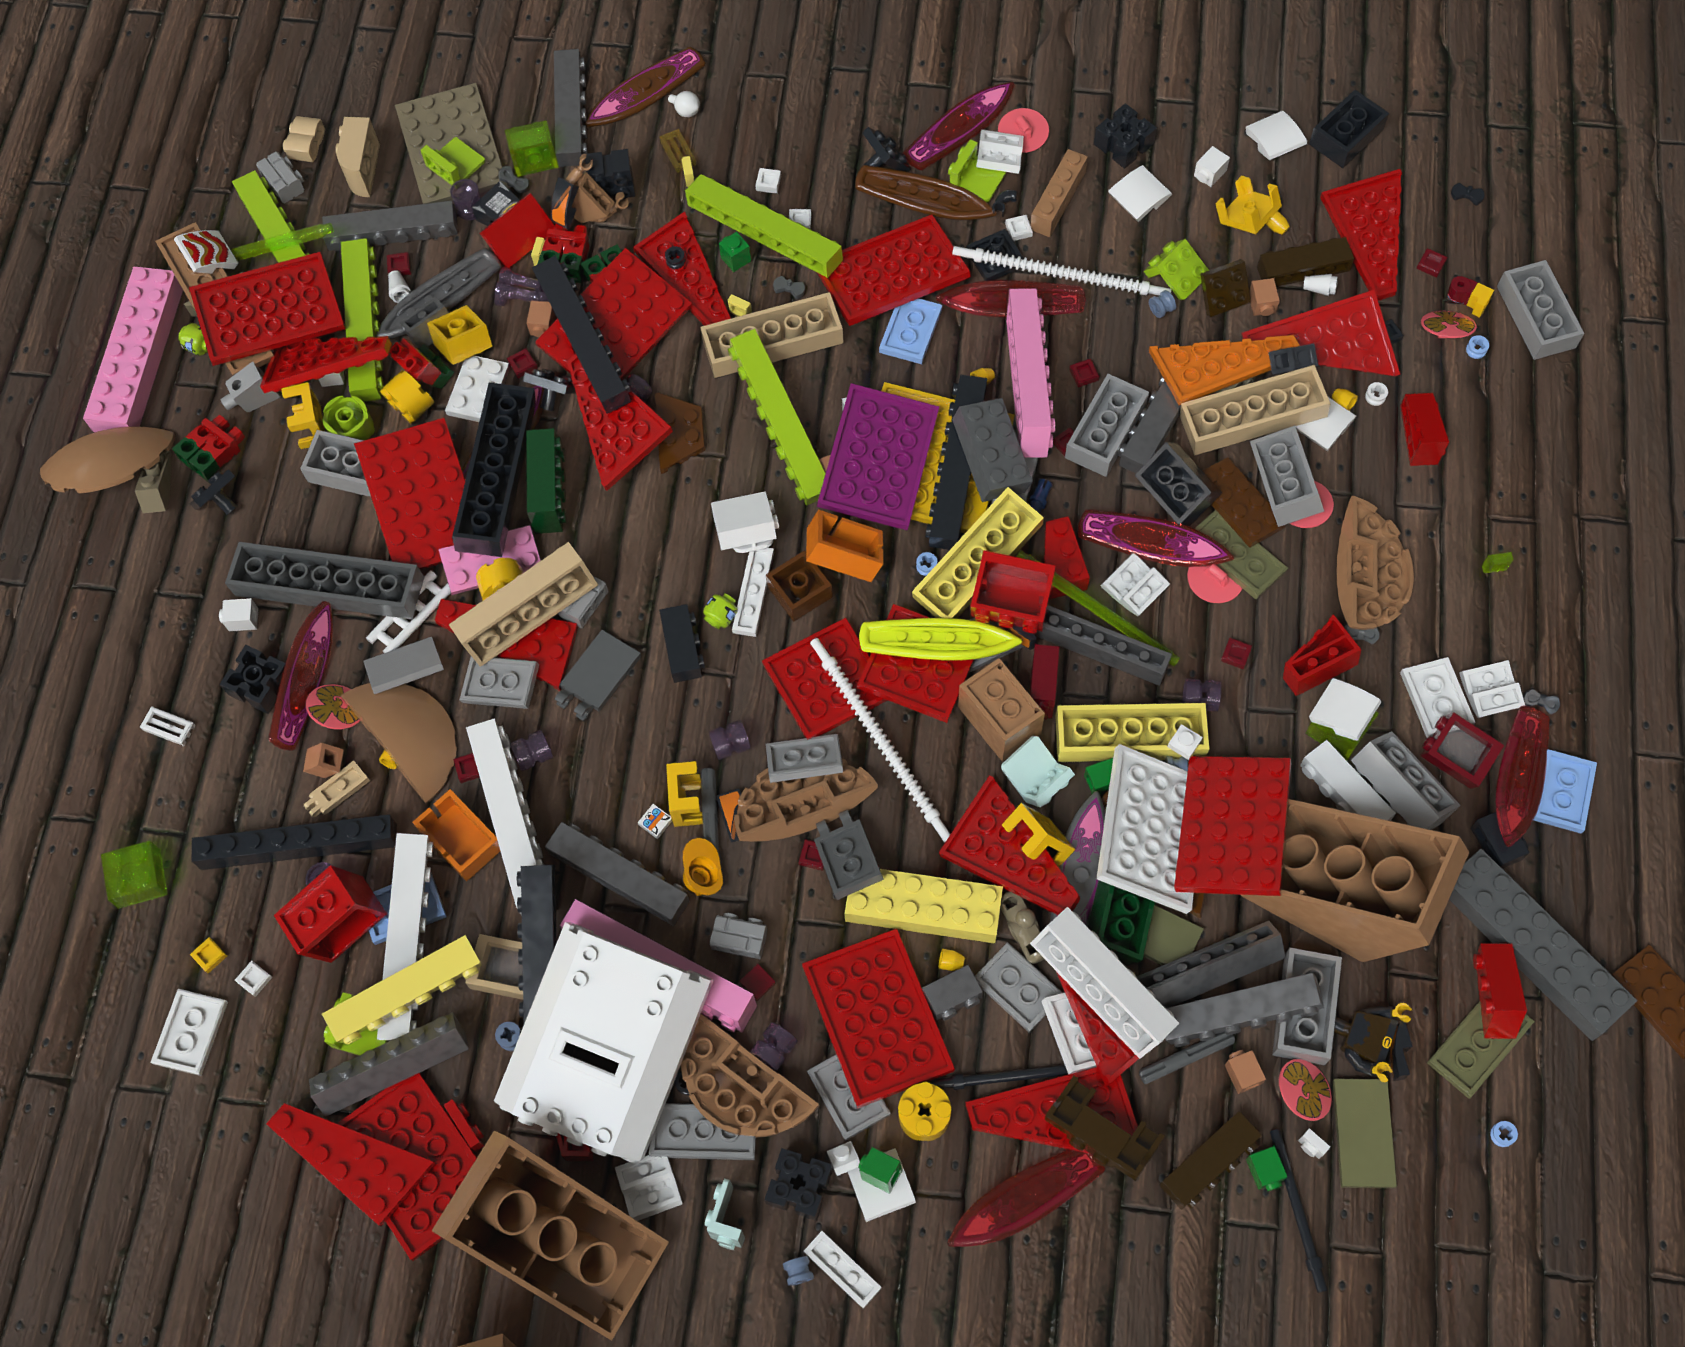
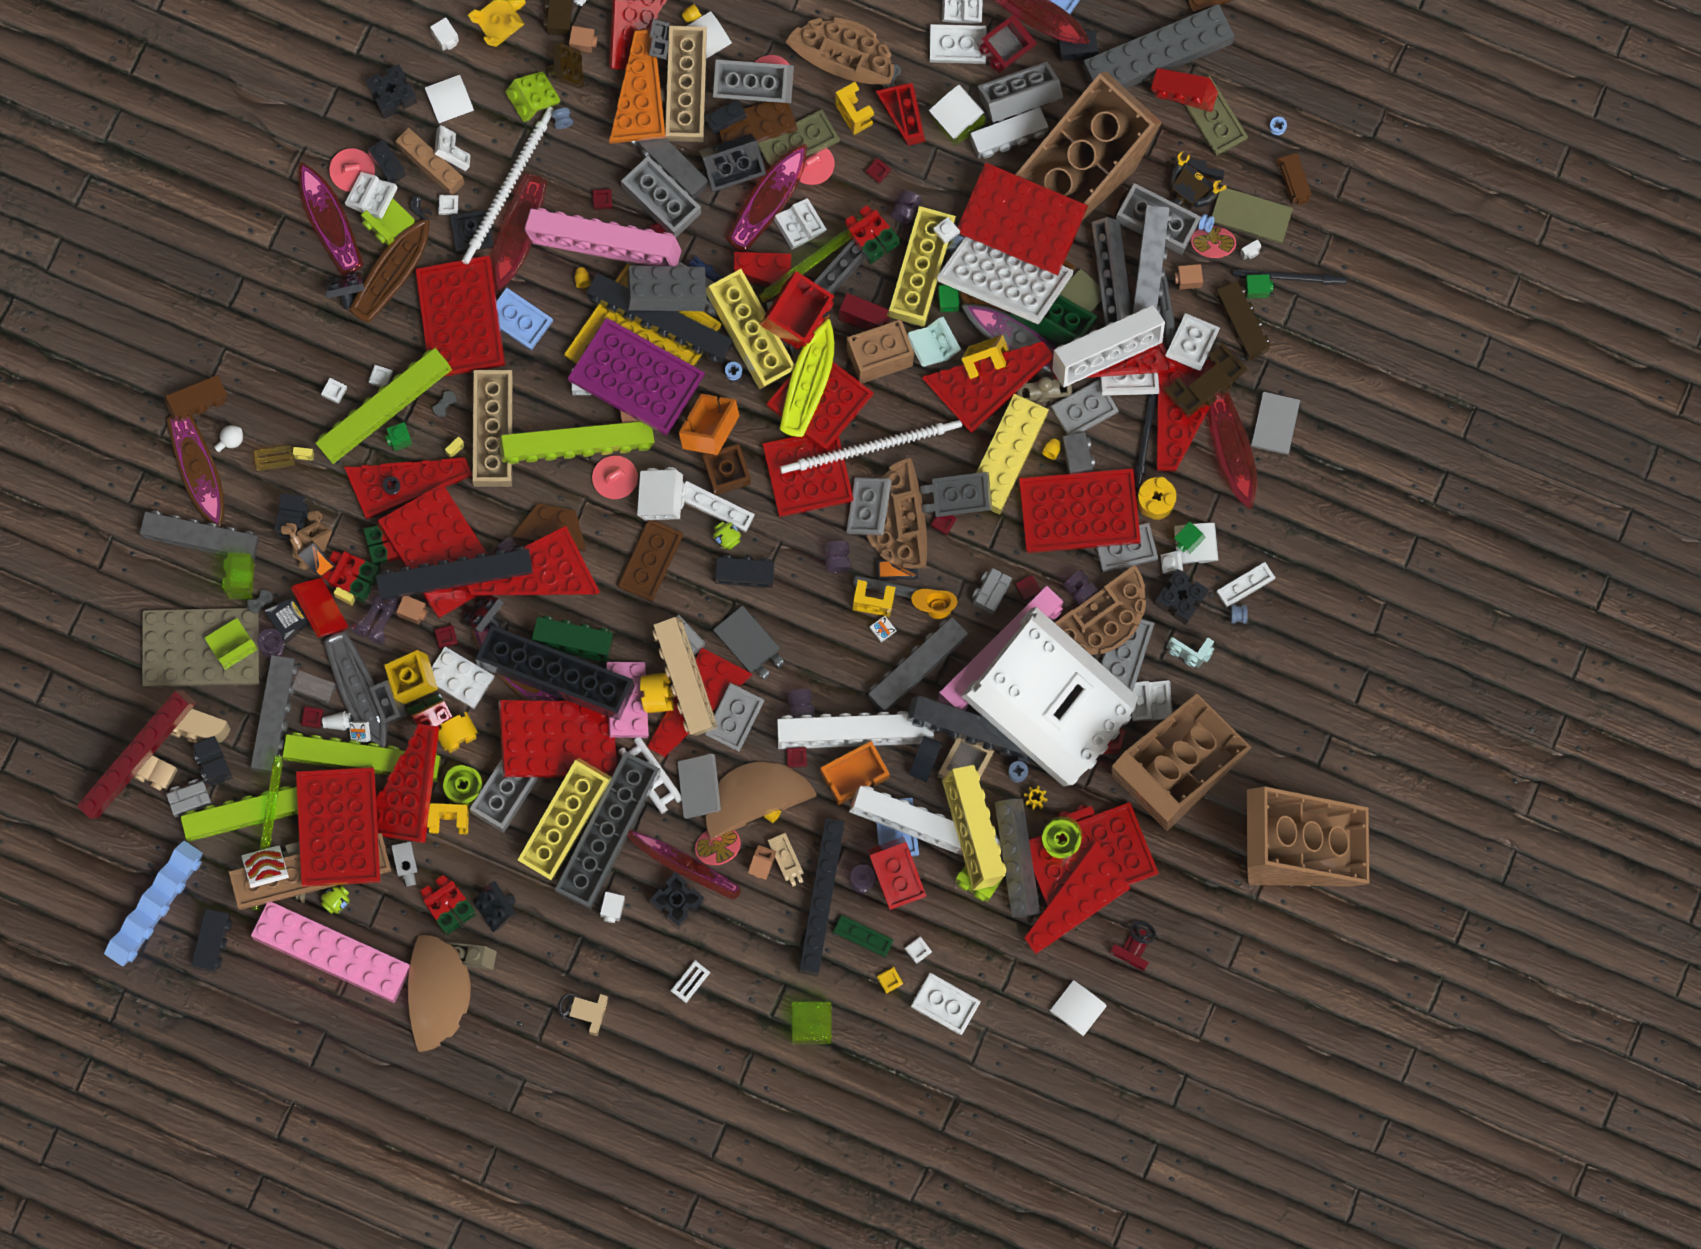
camera: 85 degrees left, 10 degrees up
none -> dark red brick [77,690,197,819]
none -> light blue brick [104,841,203,966]
none -> reddish brown brick [164,375,228,422]
none -> black brick [191,909,233,973]
none -> black brick [192,736,233,787]
none -> clear panel [292,670,337,703]
none -> tile [349,721,371,742]
none -> black brick [368,139,406,183]
none -> white tile [434,125,470,171]
none -> light yellow brick [518,758,612,880]
none -> tan piece [558,993,608,1036]
none -> coral shield [592,456,638,499]
none -> reddish brown tile [618,520,684,603]
none -> black plate [704,100,747,134]
none -> dark green tile [833,915,894,958]
none -> yellow panel [835,82,874,135]
none -> hips [845,205,900,265]
none -> black beam [909,735,942,783]
none -> yellow gear [1024,786,1048,810]
none -> lime brick [1042,816,1082,858]
none -> white slope [1050,980,1107,1036]
none -> dark red piece [1109,921,1156,972]
none -> white plate [1166,313,1220,371]
none -> light blue bush [1199,214,1214,233]
none -> light grey tile [1251,392,1300,455]
none -> reddish brown window [1275,153,1311,205]

